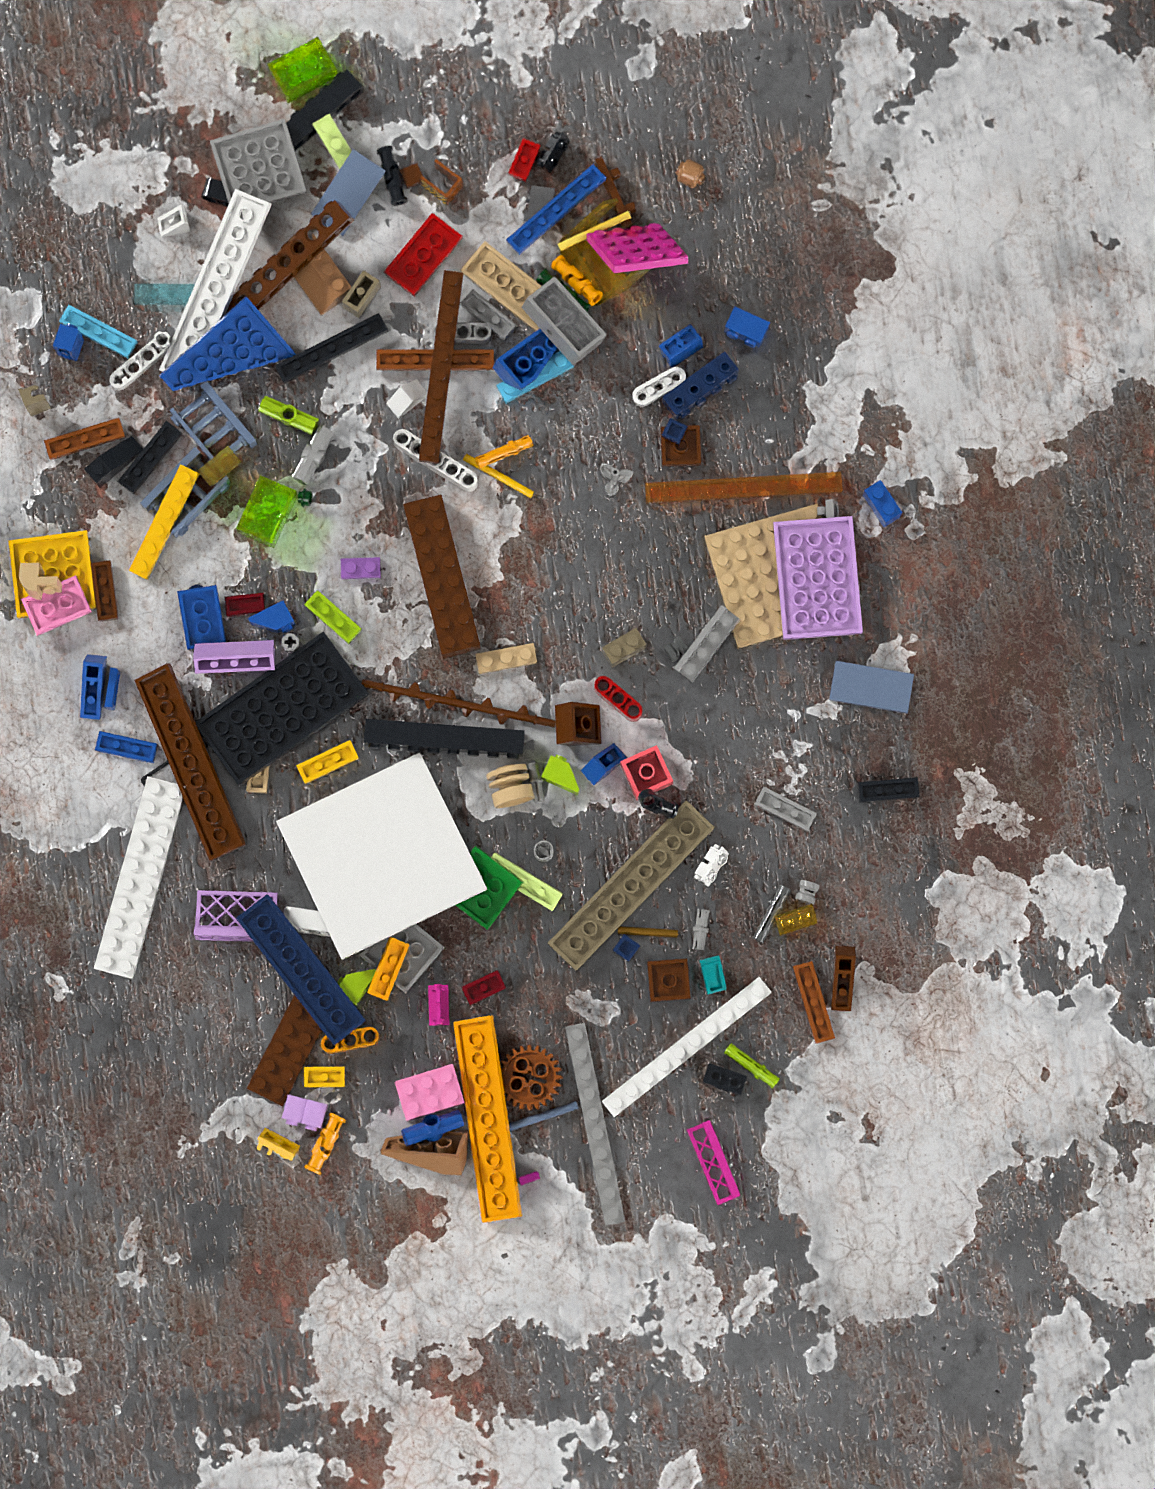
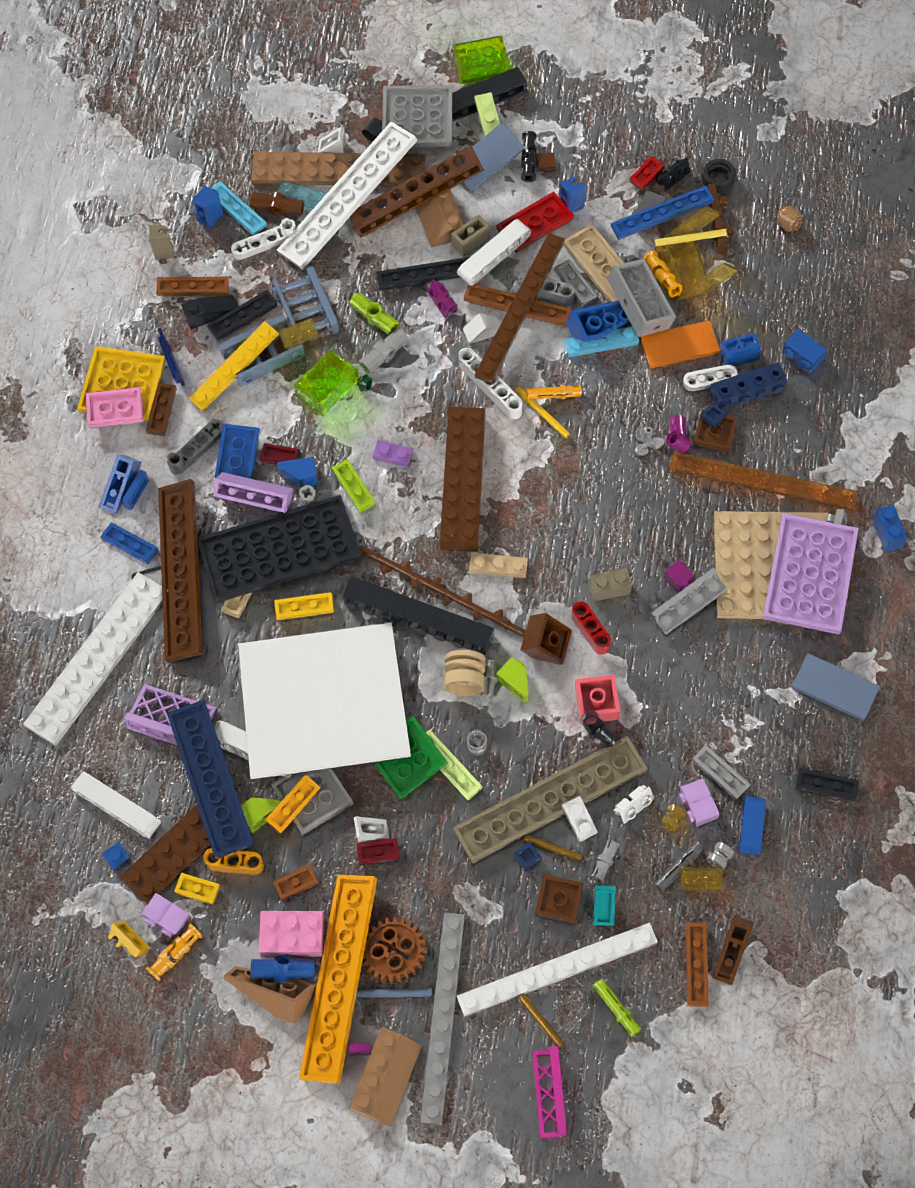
camera: 20 degrees right, 15 degrees down
tan brick [19,563,62,600] -> none
blue wing [159,297,296,391] -> none
dark orange piece [420,159,463,206] -> none
dark pink hinge [428,984,449,1026] -> none
blue slope [581,743,627,785] -> none
dark pink plate [587,223,688,273] -> none
black brick [702,1063,747,1096] -> none
none -> white beam [71,771,161,839]
none -> blue plate [102,842,131,871]
none -> clear blue piece [157,328,185,386]
none -> dark grey beam [167,419,223,475]
none -> reddish brown piece [250,192,304,216]
none -> medium nougat plate [251,151,426,187]
none -> dark orange plate [273,864,319,901]
none -> medium nougat slope [349,1027,422,1127]
none -> white slope [354,817,390,843]
none -> magenta hinge [427,280,458,318]
none -> white beam [457,219,531,285]
none -> pearl gold bar [518,993,565,1048]
none -> blue hinge [559,177,586,213]
none -> white plate [561,796,598,842]
none -> orange tile [640,321,720,369]
none -> clear yellow wheel [660,804,687,832]
none -> magenta brick [664,560,695,593]
none -> magenta piece [666,415,691,453]
none -> lavender brick [678,778,719,827]
none -> black tyre [702,159,736,193]
none -> blue beam [739,796,766,855]

